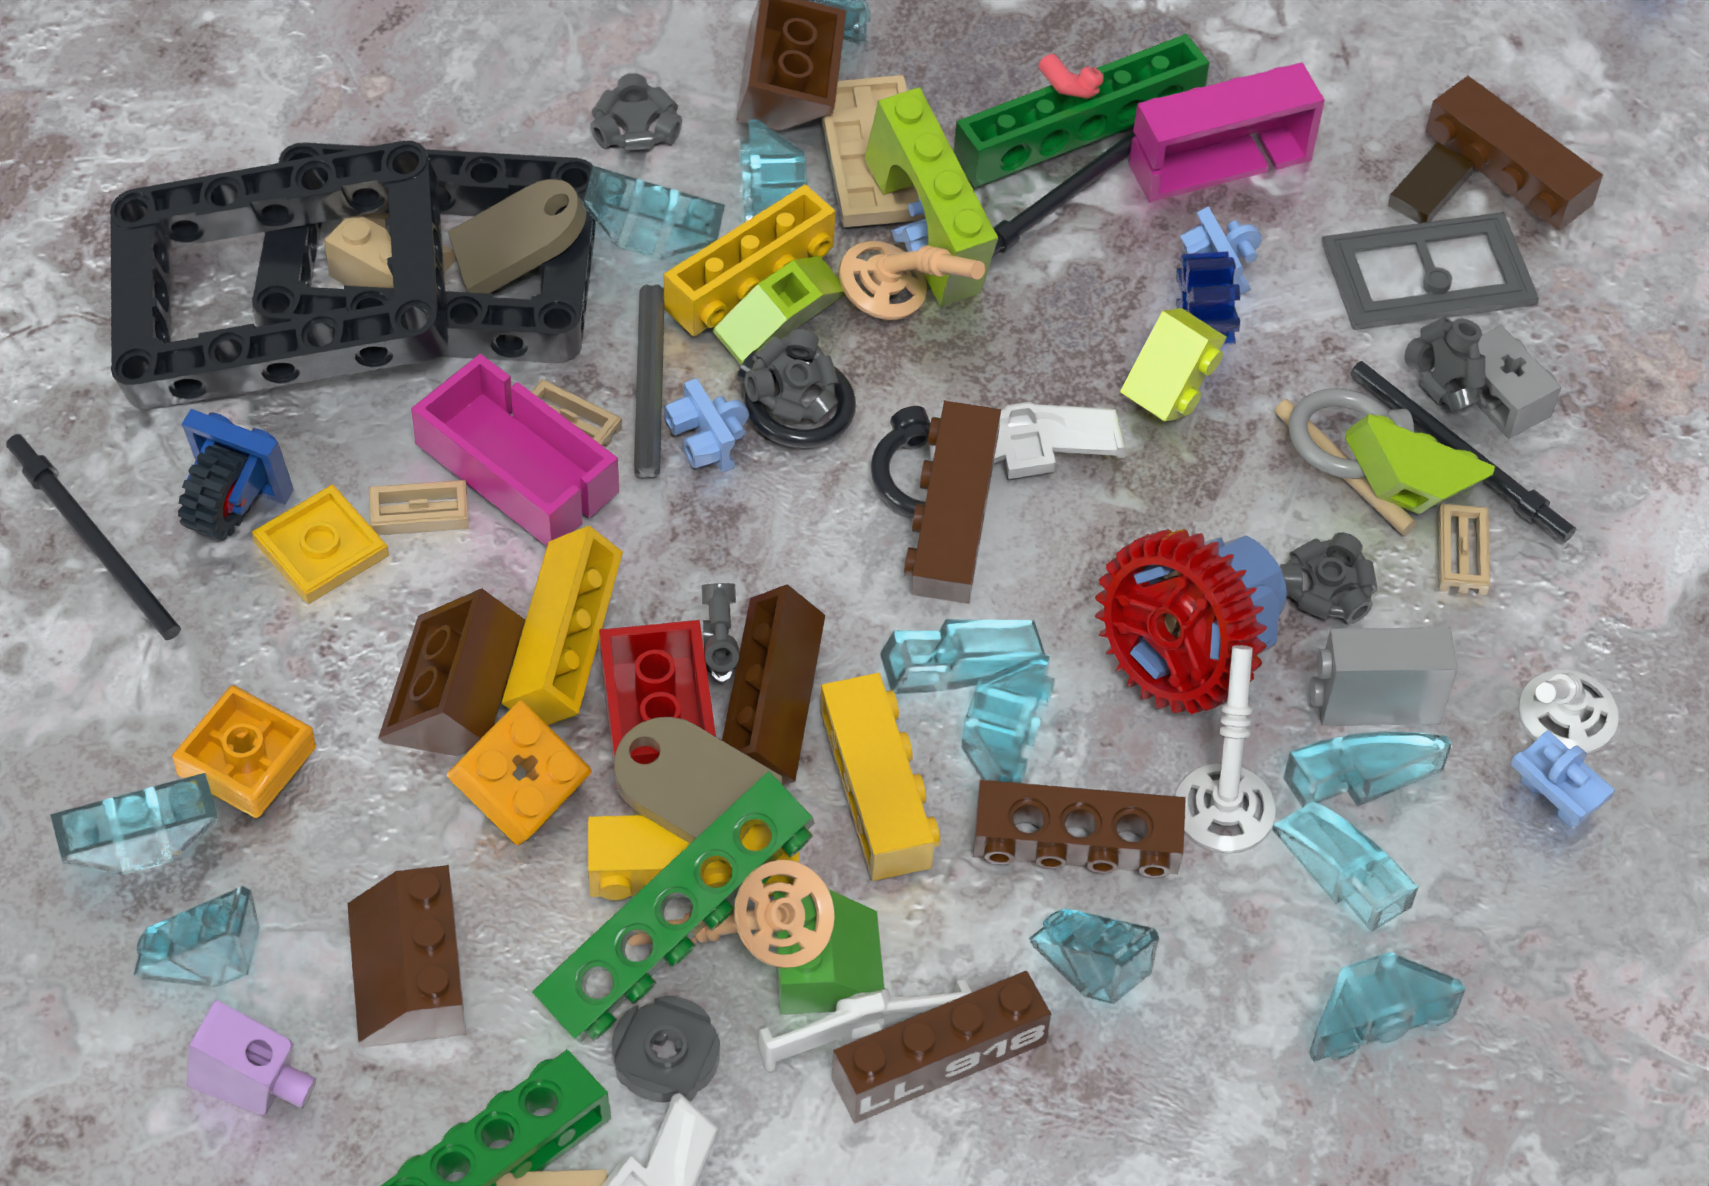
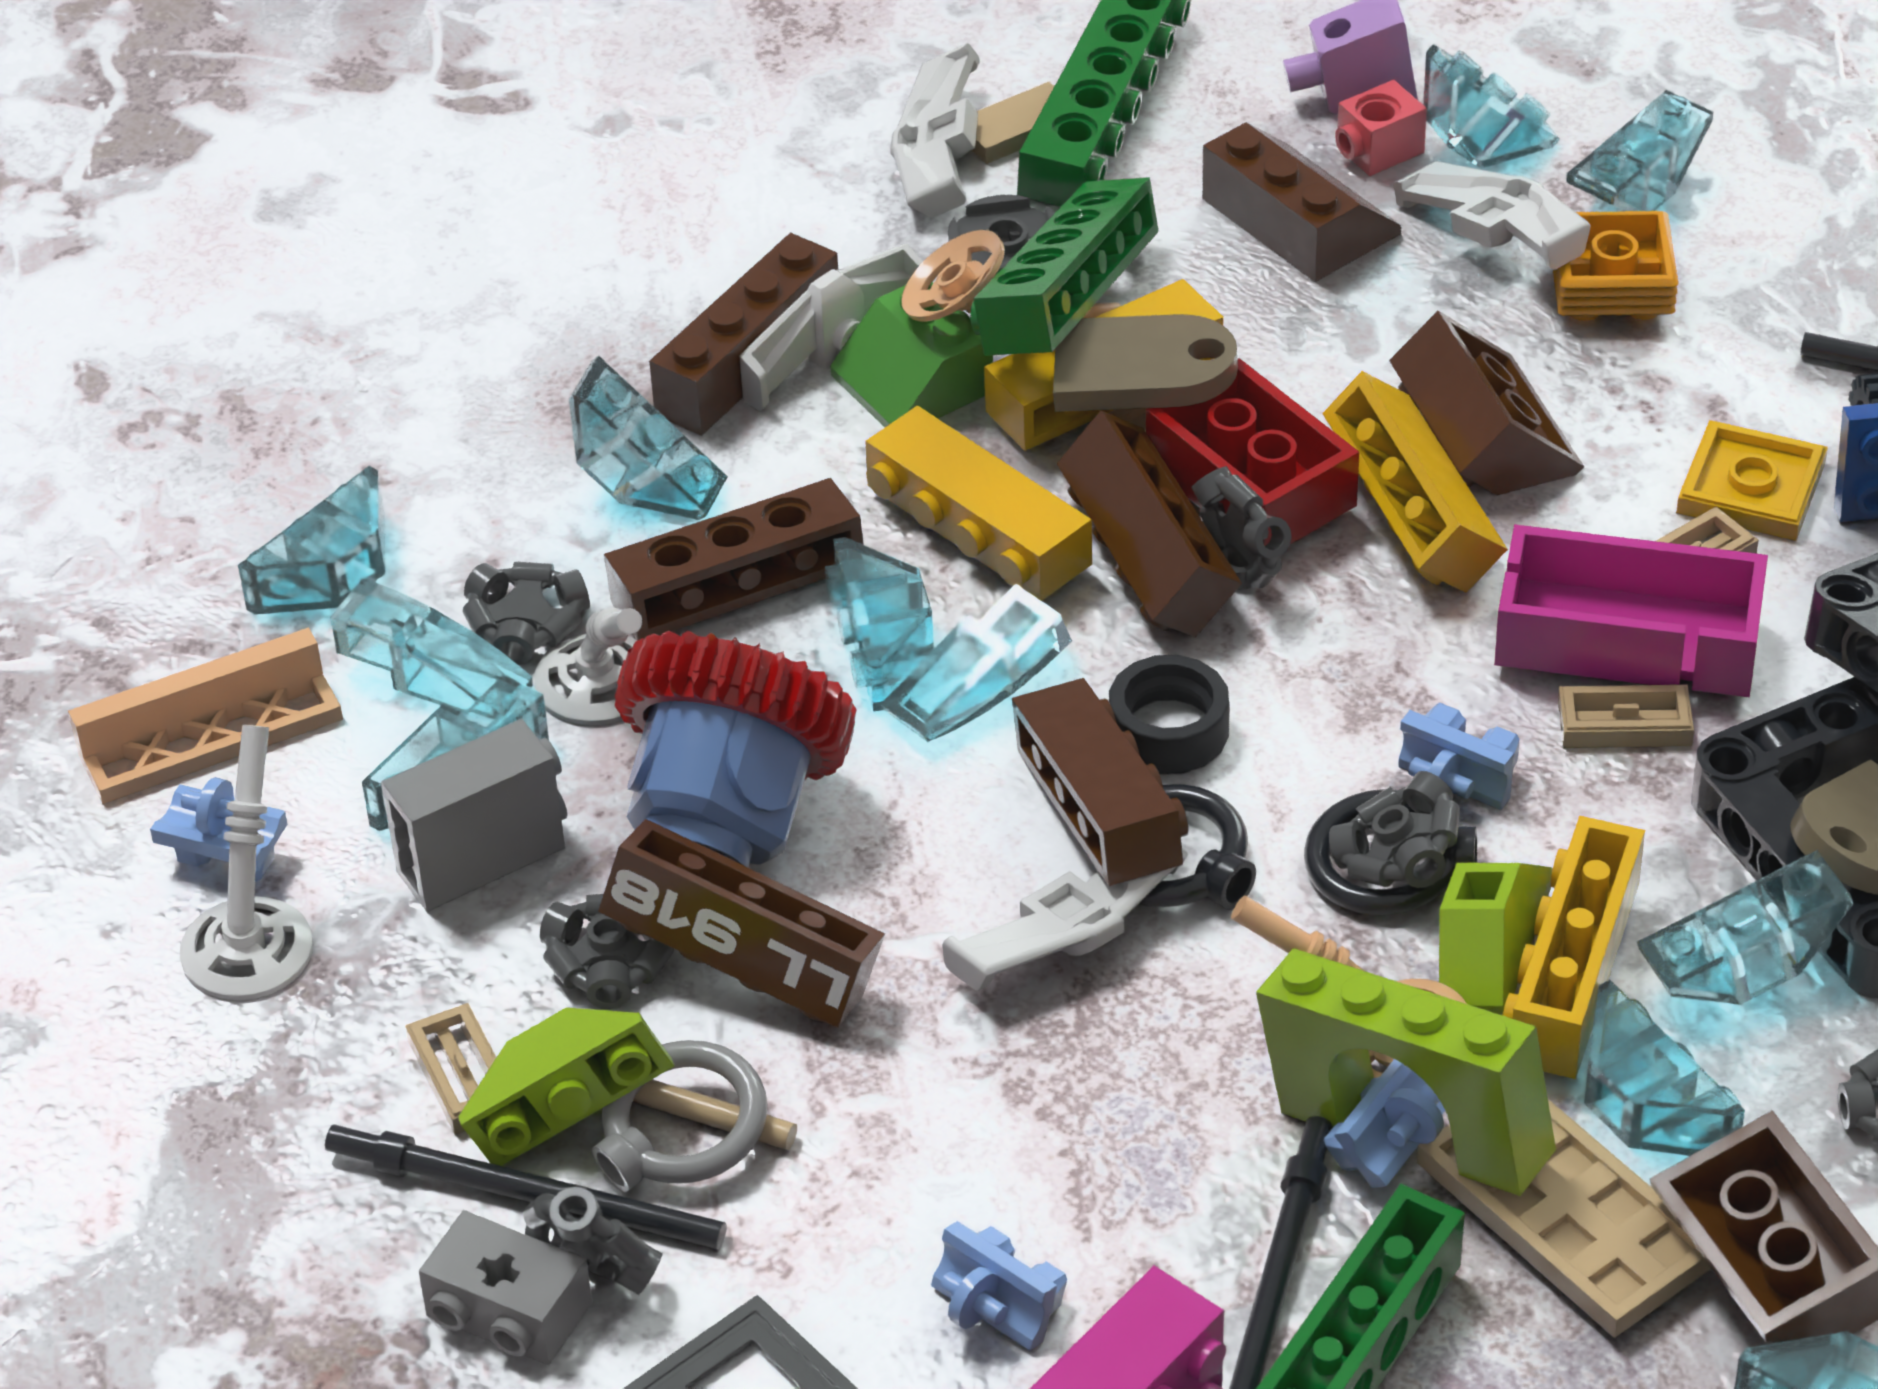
camera: 155 degrees right, 10 degrees down
light orange brick [447,701,592,845] -> none
dark grey axle [634,284,664,478] -> none
coral arm [1038,54,1104,99] -> none
neon yellow brick [1120,308,1227,421] -> none
clear blue gear [1176,251,1240,345] -> none
none -> light nougat fence [68,627,343,804]
none -> dark grey piece [462,561,590,665]
none -> reddish brown brick [598,819,885,1028]
none -> black tyre [1109,655,1230,774]
none -> coral brick [1335,79,1427,177]
none -> white plate [1394,161,1591,270]

